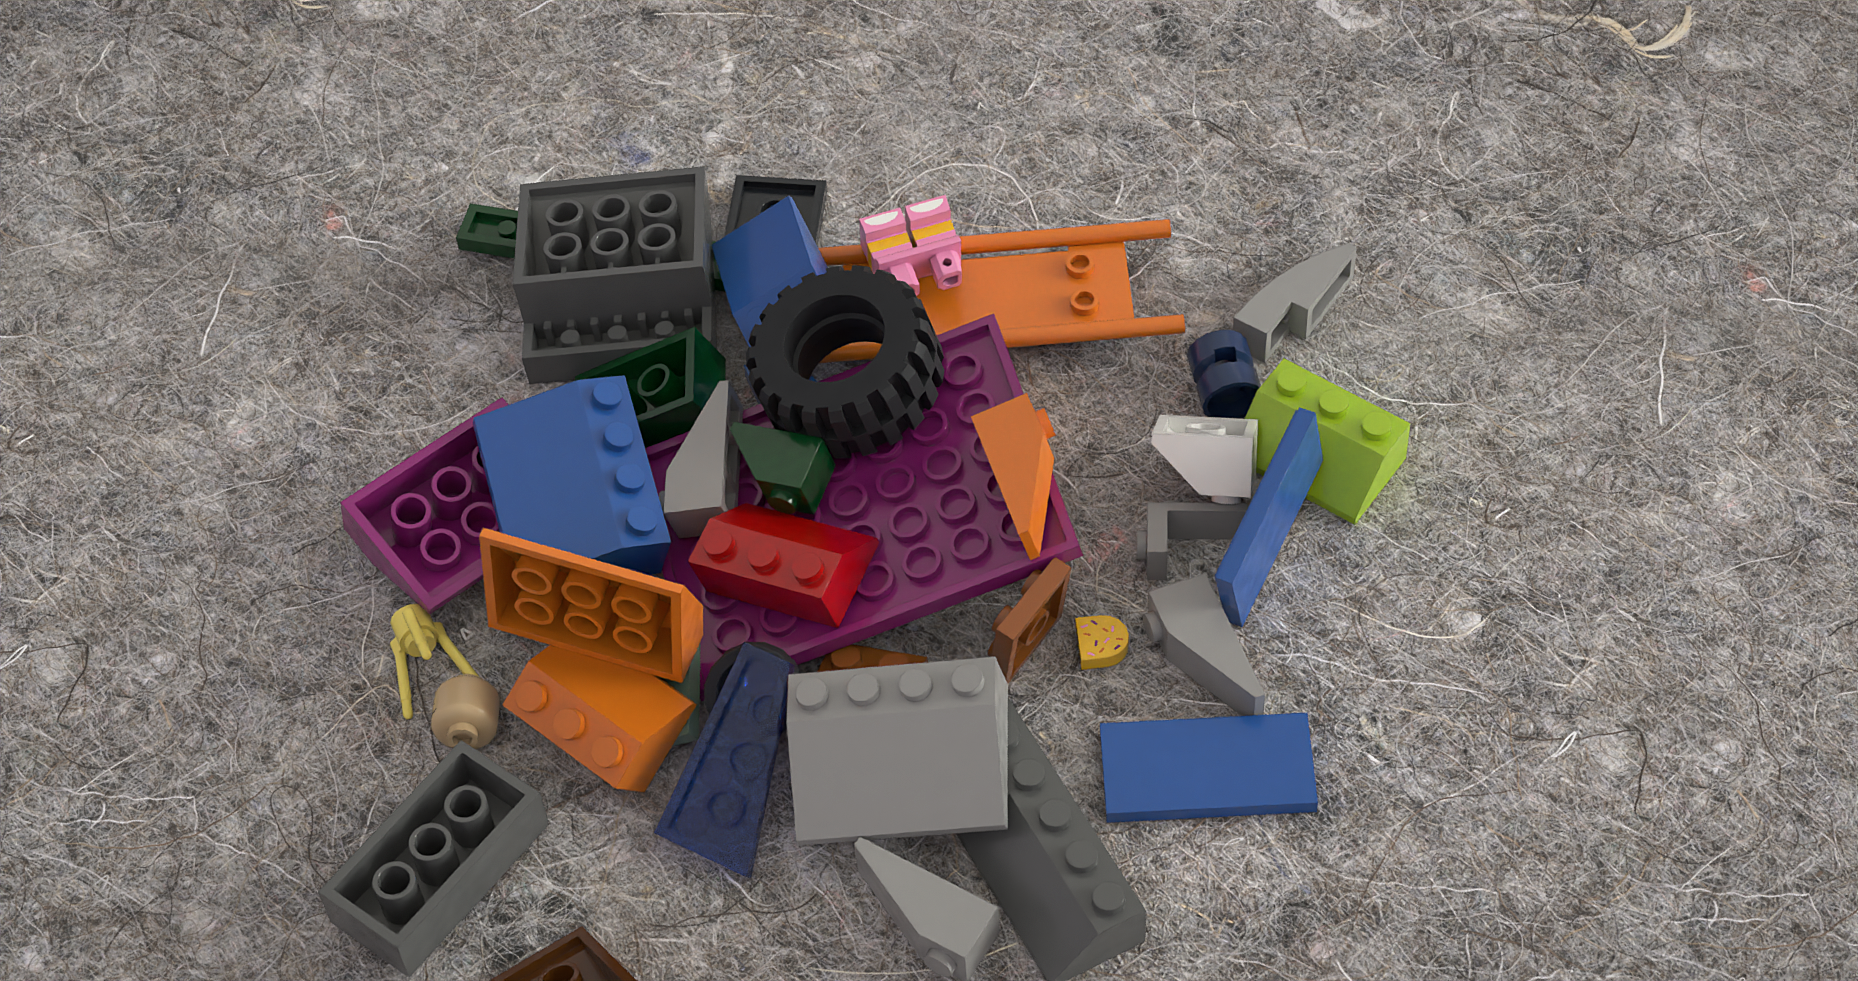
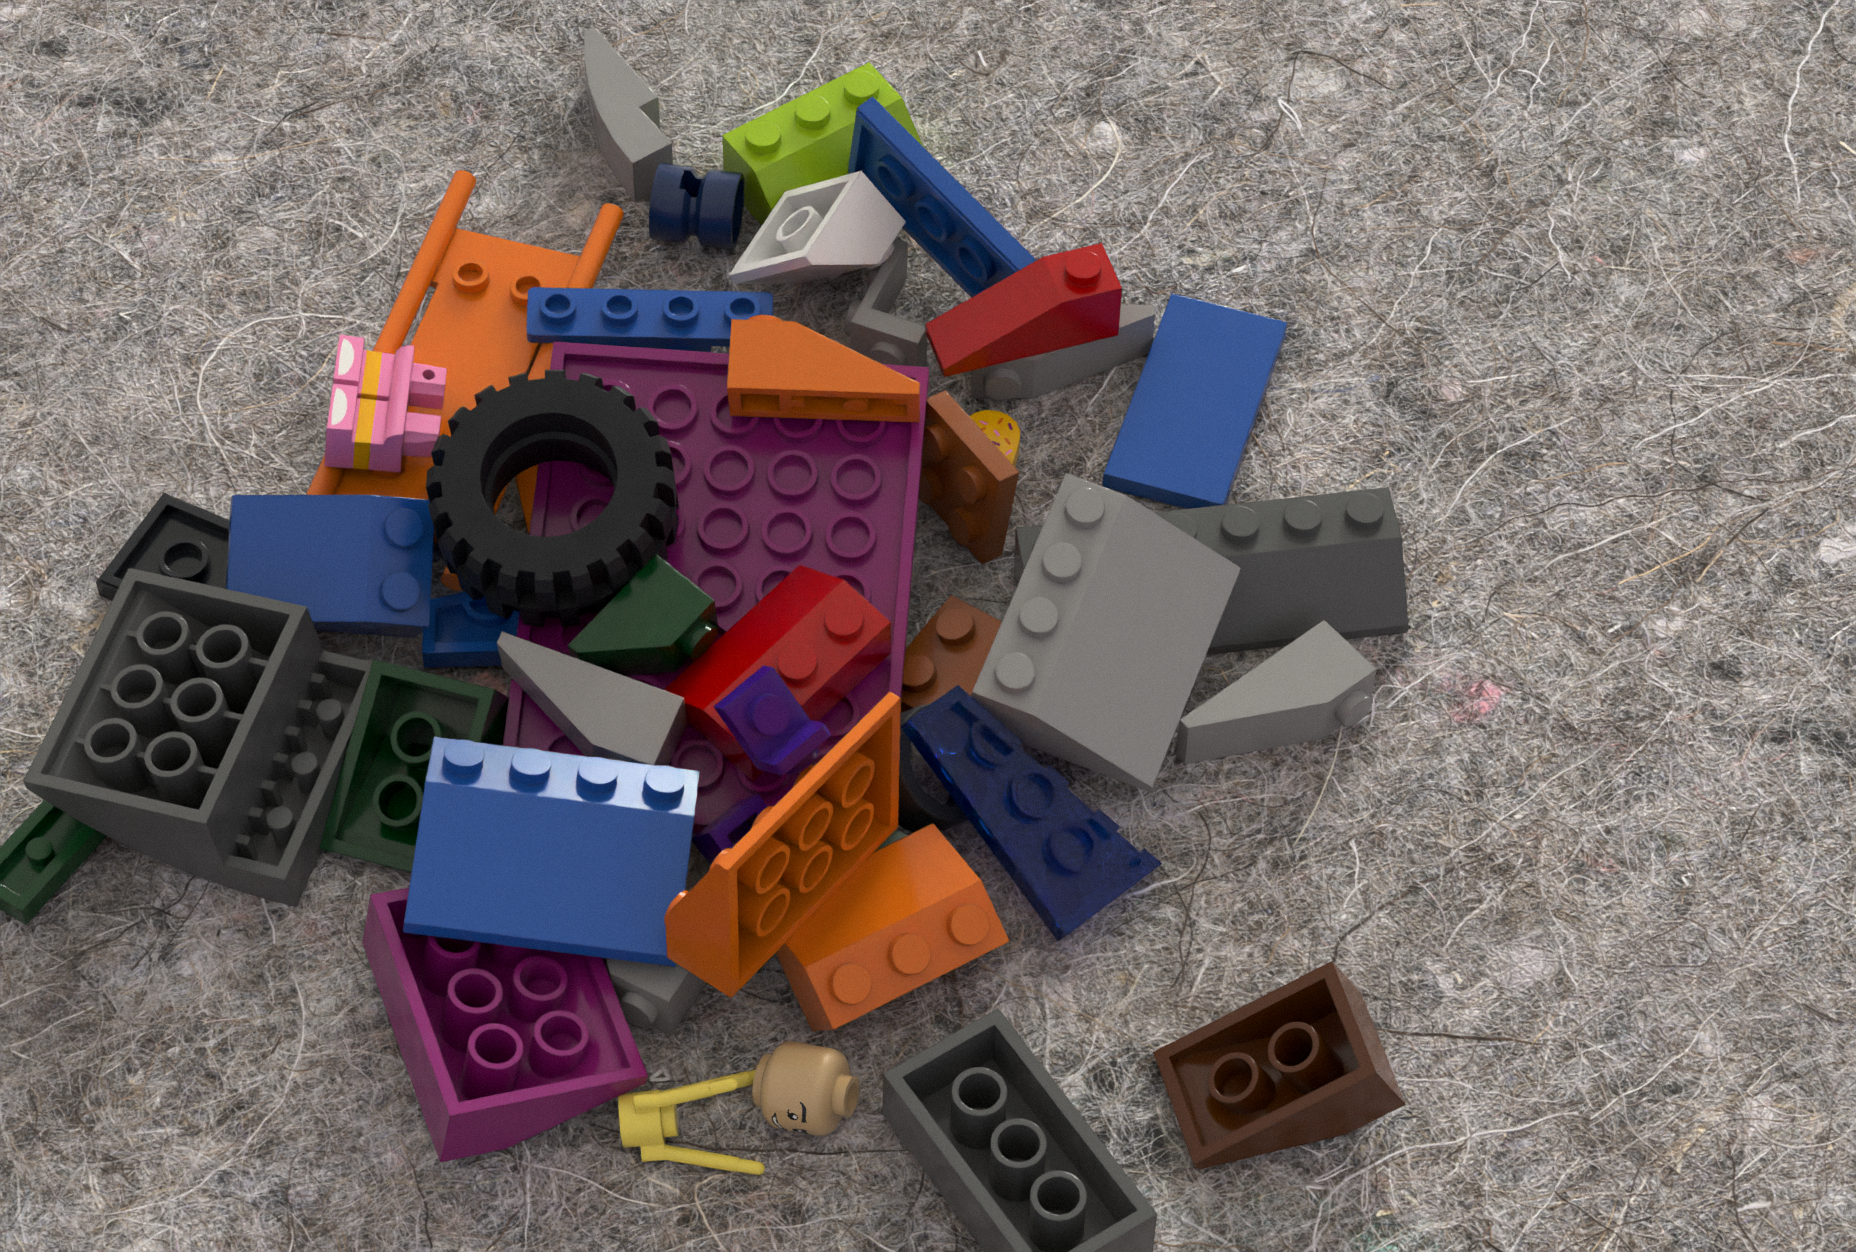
camera: 75 degrees left, 0 degrees up
none -> blue bracket [526,287,773,352]
none -> dark purple bracket [714,665,831,775]
none -> red slope [925,243,1122,377]

